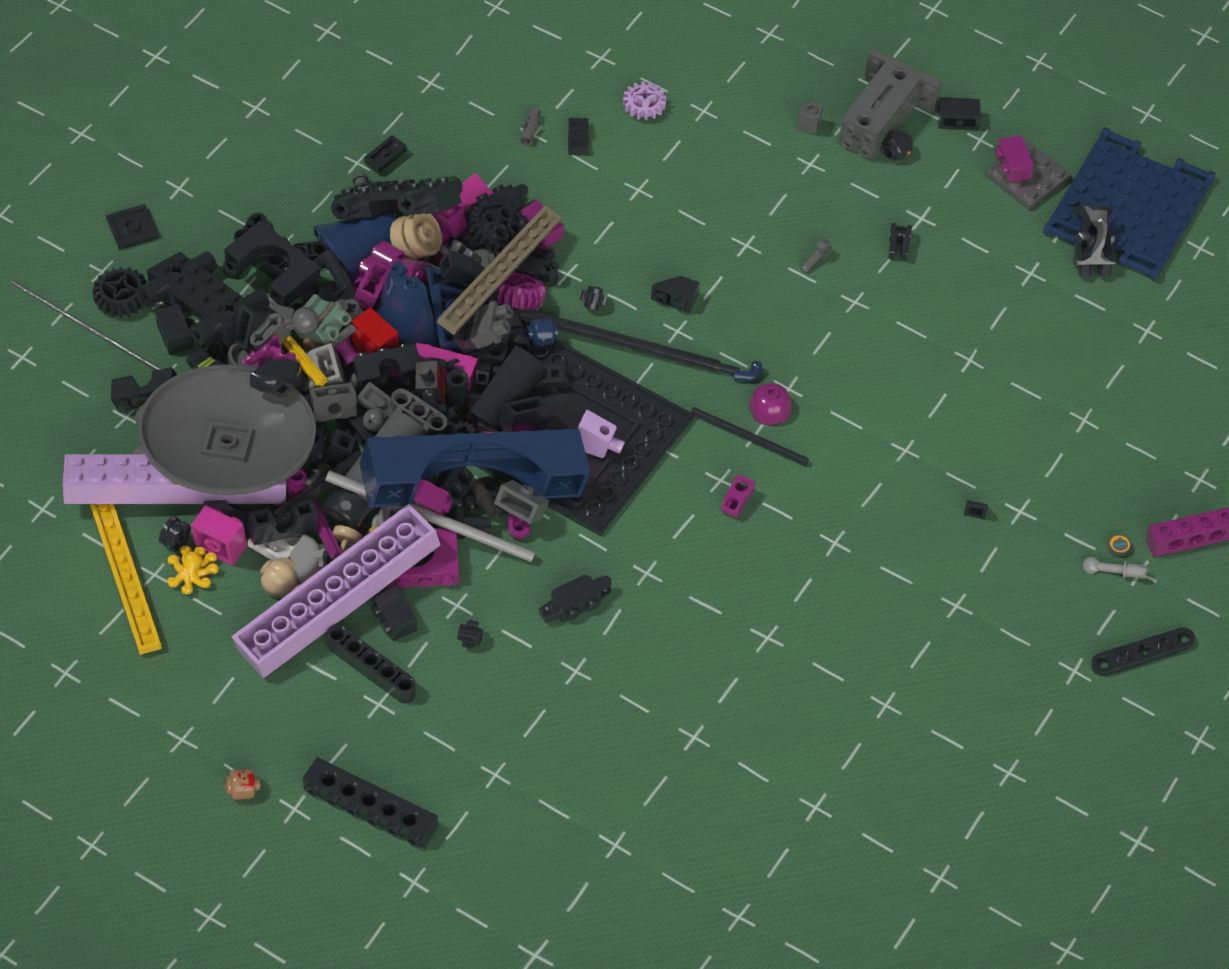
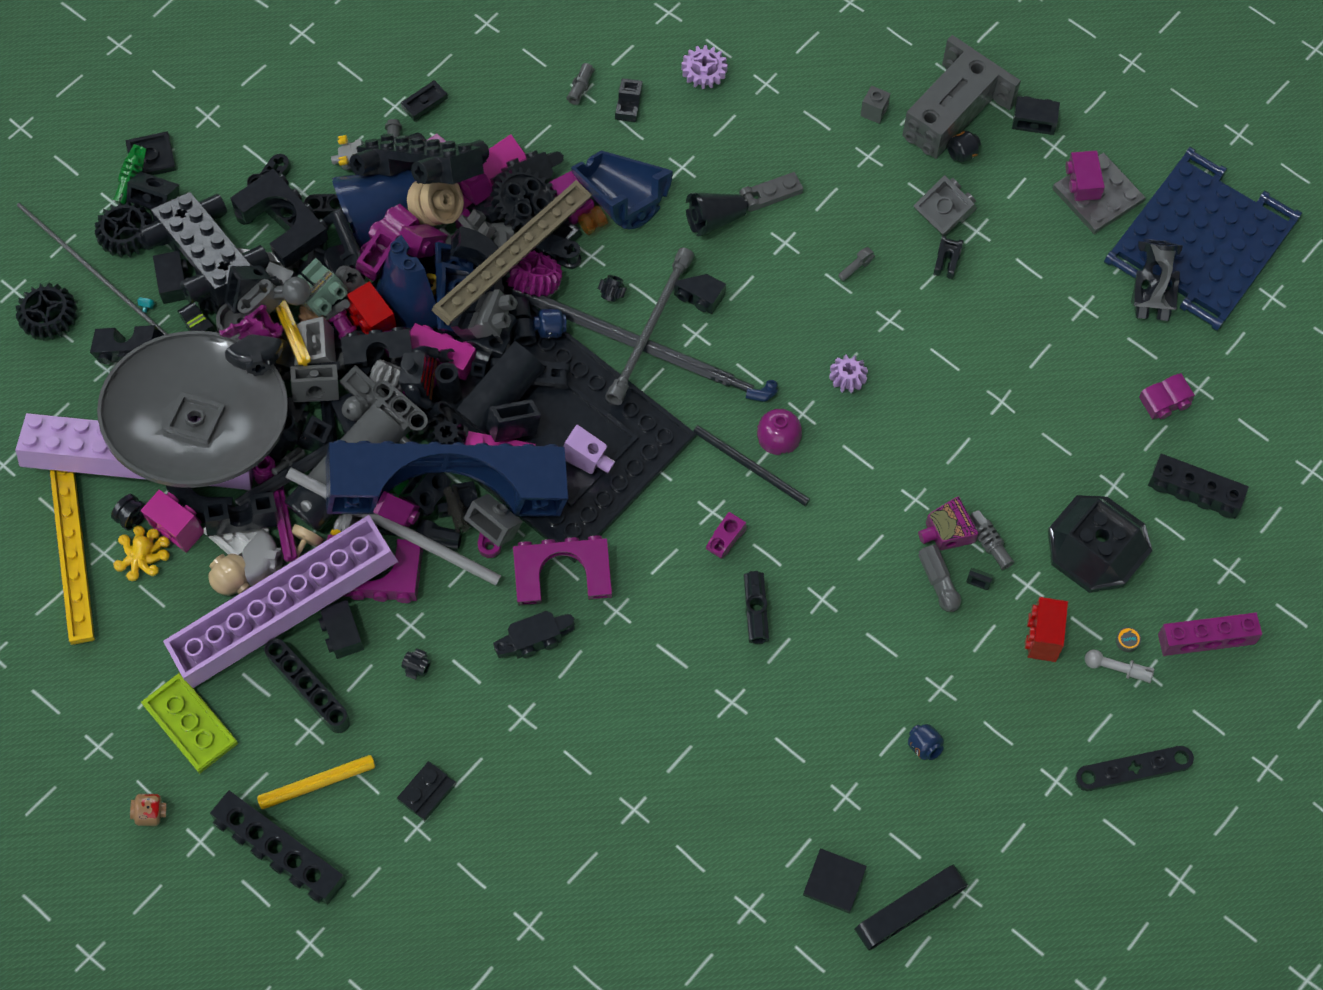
camera: 10 degrees right, 10 degrees up
none -> black gear [16,282,77,341]
none -> green hinge [113,144,146,205]
none -> black brick [127,172,180,209]
none -> teal rock [137,297,156,313]
none -> lime tile [141,672,238,774]
none -> yellow axle [257,755,375,809]
none -> light grey piece [331,135,364,170]
none -> light grey gear [370,360,403,392]
none -> black plate [397,761,456,822]
none -> magenta arch [513,535,612,606]
none -> dark blue cone [571,150,673,229]
none -> clear orange wheel [578,206,608,235]
none -> dark grey hose [605,248,695,405]
none -> black cone [686,192,749,237]
none -> dark grey plate [739,172,803,212]
none -> black piece [744,571,769,644]
none -> black tile [803,848,867,914]
none -> lavender gear [829,354,868,393]
none -> black beam [854,864,969,951]
none -> dark blue head [908,724,944,760]
none -> dark grey plate [914,175,977,236]
none -> torso [918,496,978,550]
none -> dark grey piece [918,545,962,612]
none -> dark grey hinge [970,510,1014,570]
none -> red brick [1024,597,1068,662]
none -> black piece [1048,495,1153,593]
none -> magenta brick [1139,373,1195,420]
none -> black brick [1148,453,1249,519]

